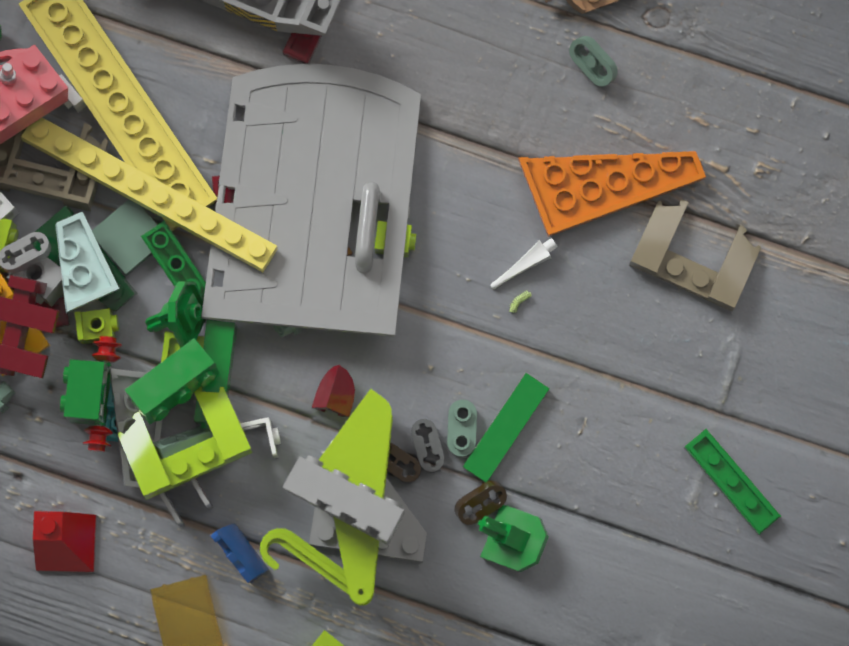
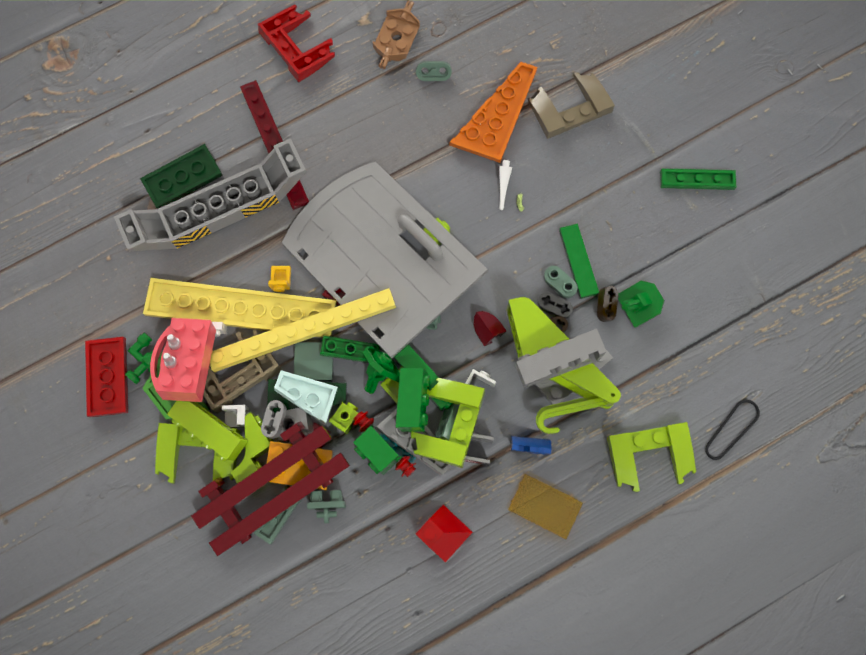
camera: 45 degrees left, 5 degrees down
none -> yellow bracket [268,266,291,292]

